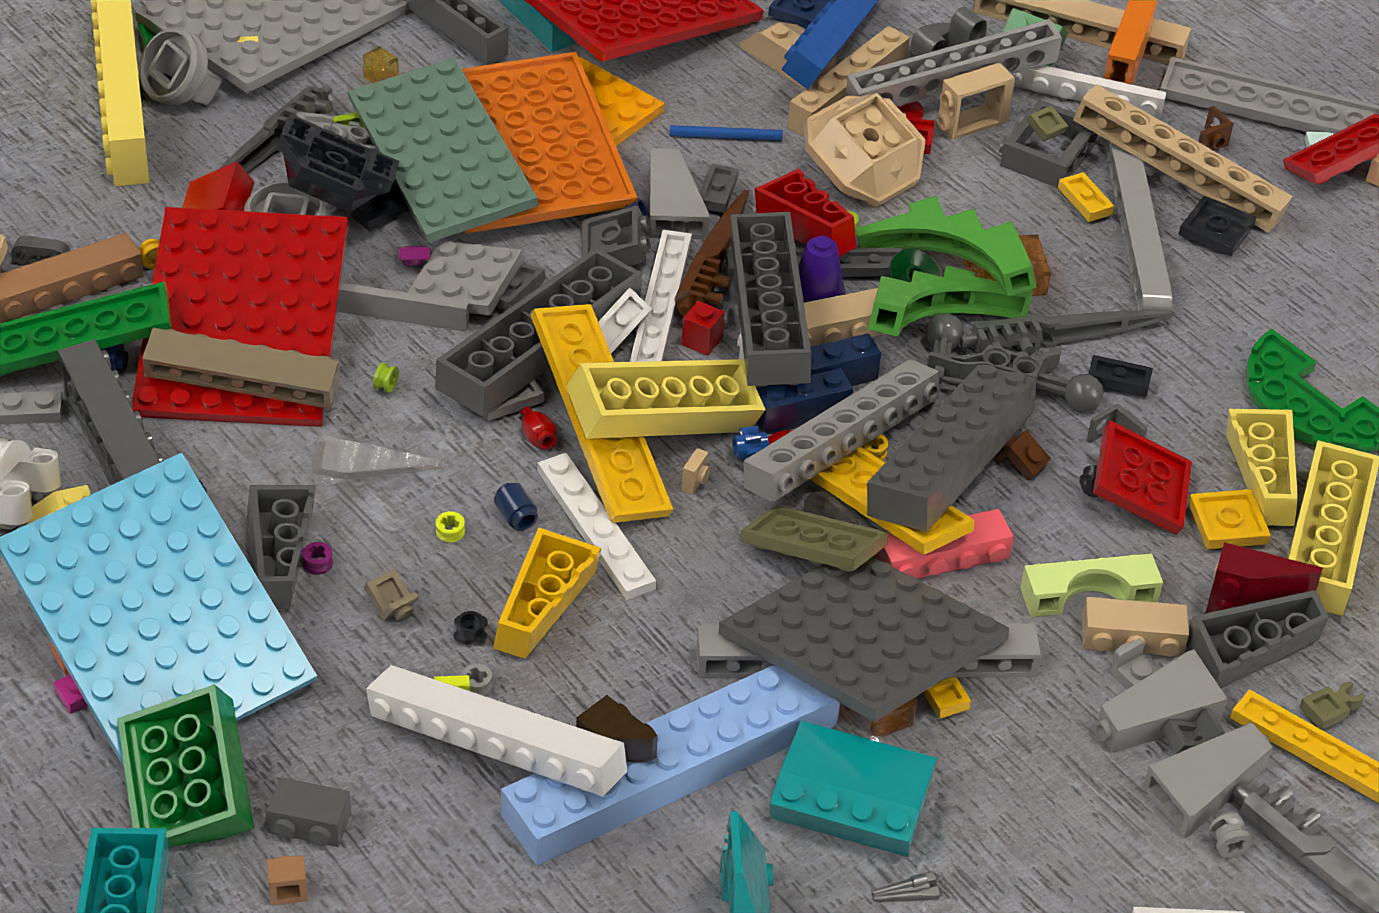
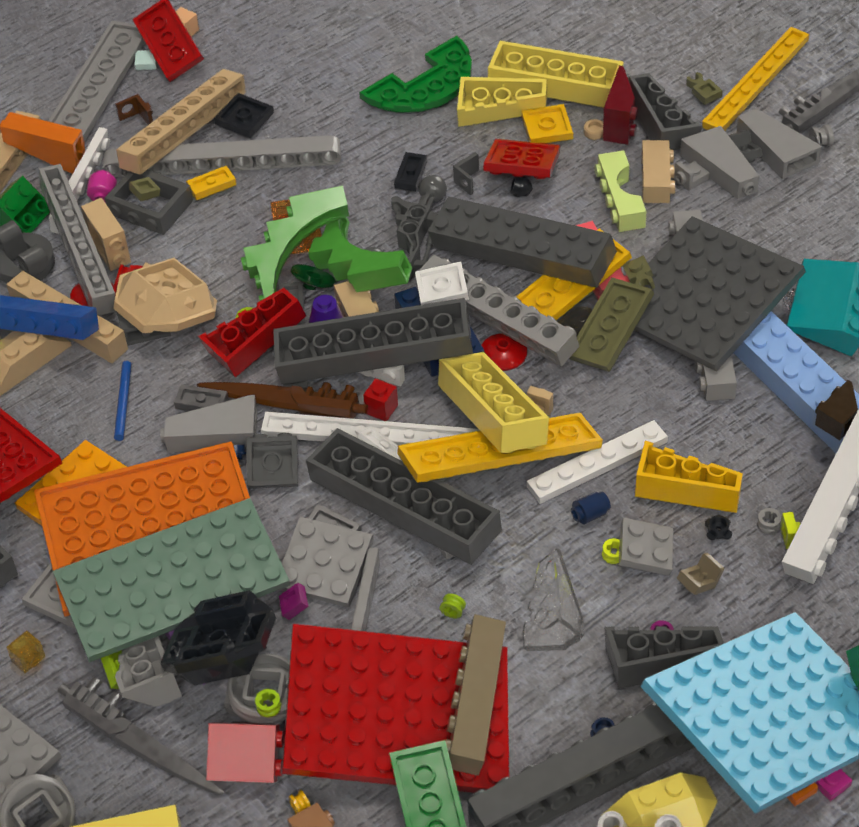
camera: 85 degrees left, 5 degrees up
red plant [520,406,557,450] -> none
blue gear [732,426,769,461] -> none
dark grey piece [960,310,1176,356] -> none
none -> dark pink head [87,170,117,203]
none -> lime bush [255,689,281,718]
none -> white plate [415,262,469,305]
none -> light grey plate [619,517,673,576]
none -> olive plate [623,255,655,289]

